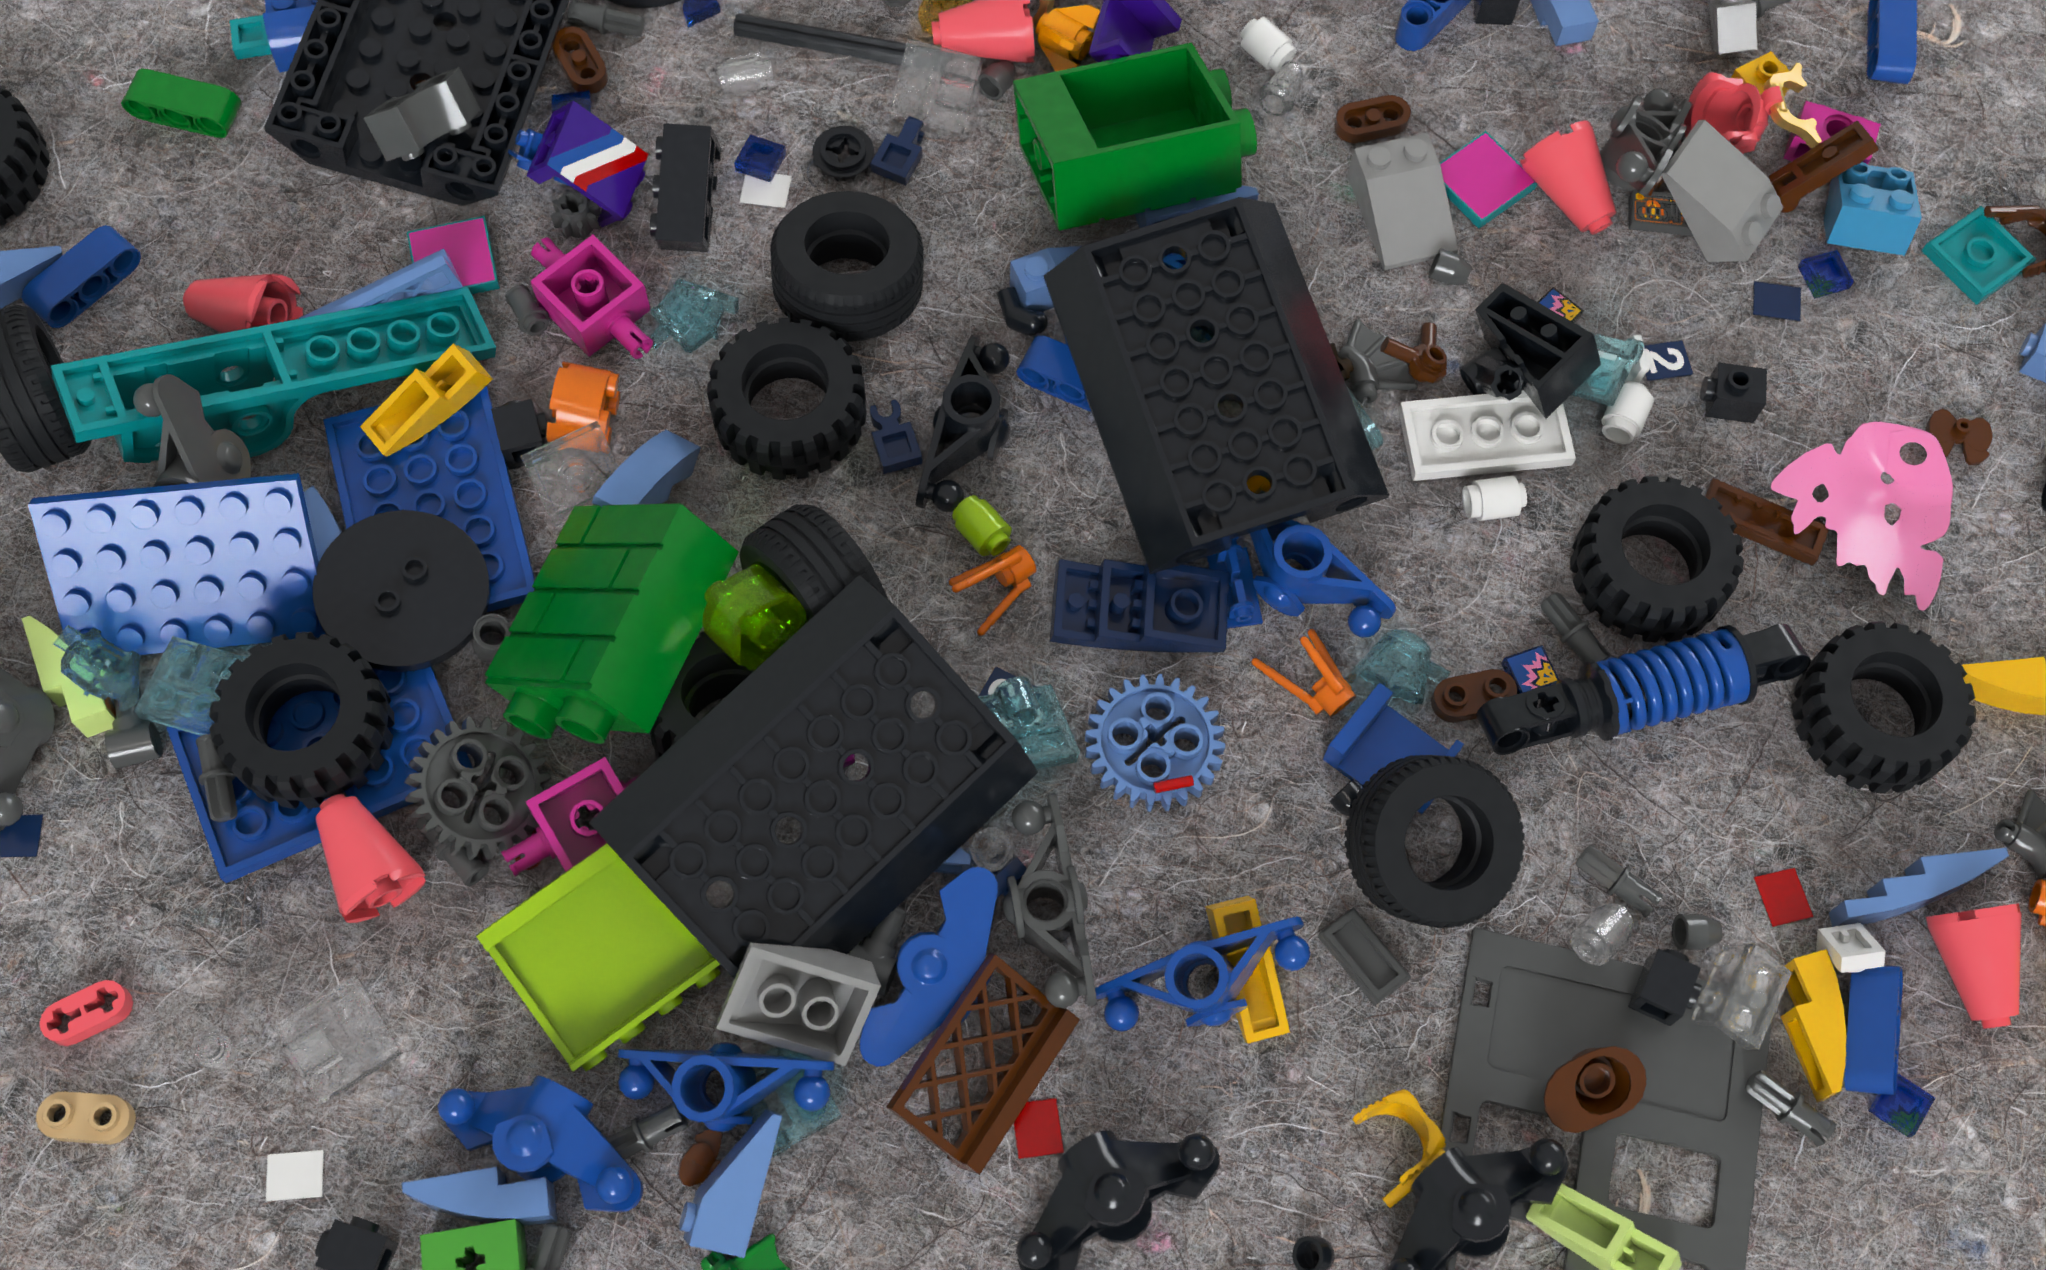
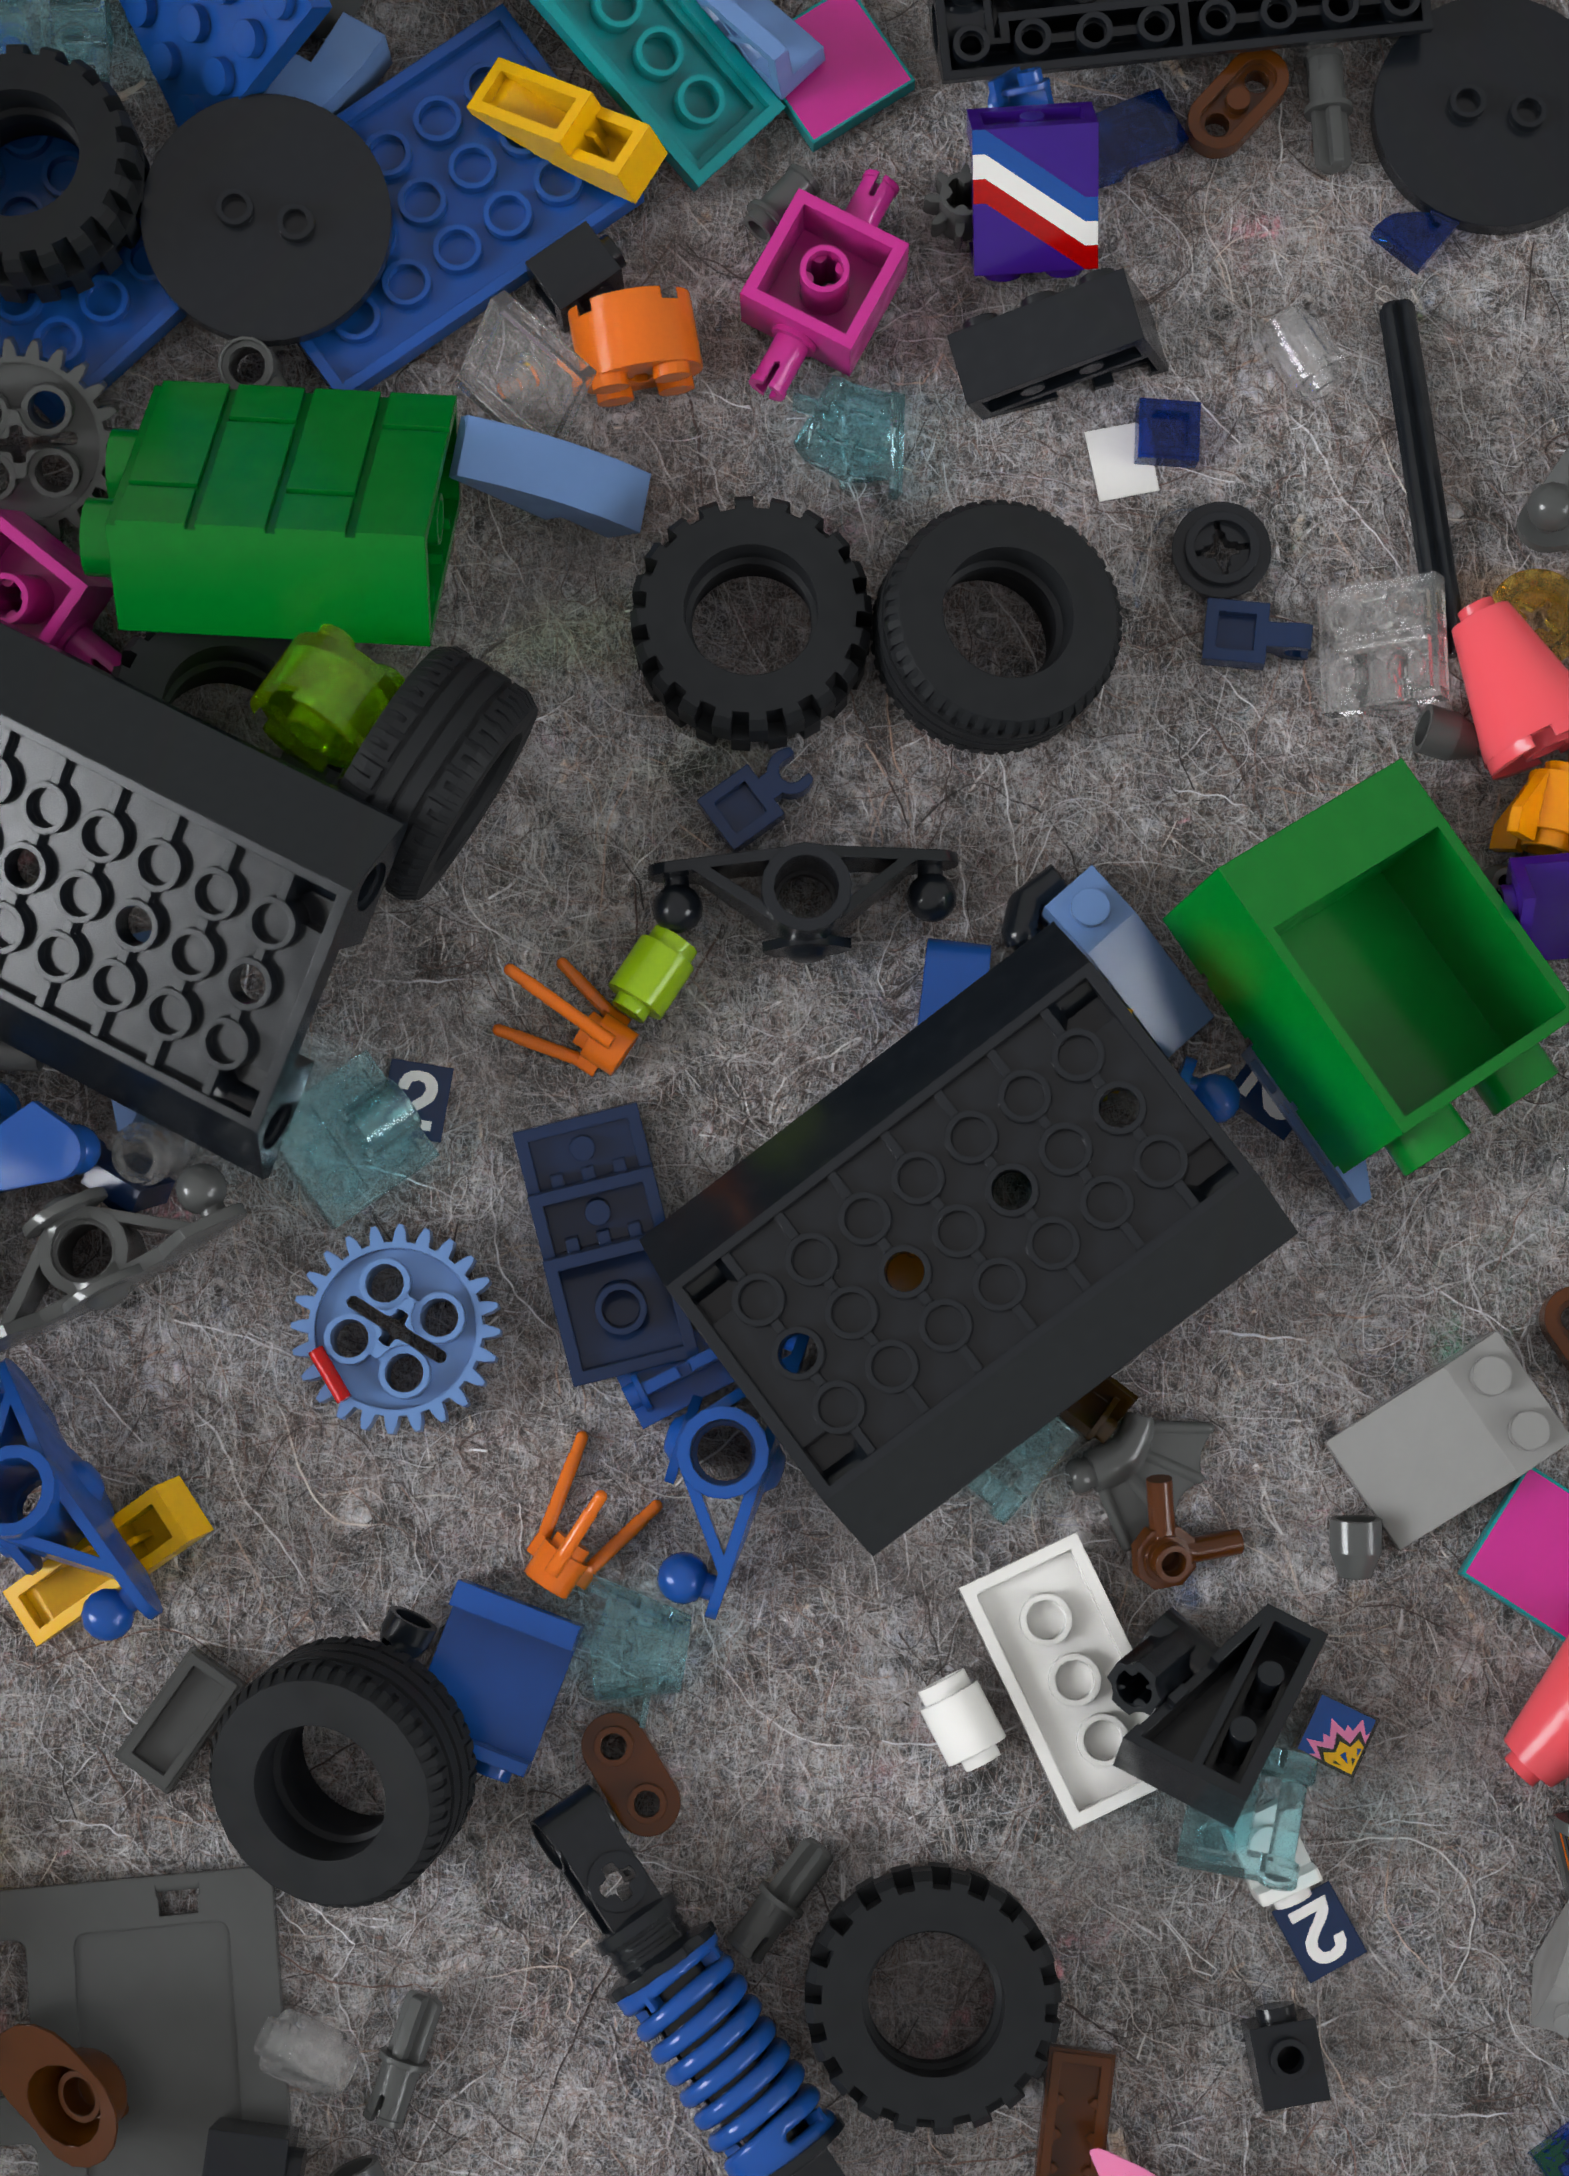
camera: 75 degrees right, 15 degrees up
tile [1501,645,1559,694] -> none
white brick [1602,382,1654,444] -> none
dark blue sticker [1753,281,1801,321] -> none

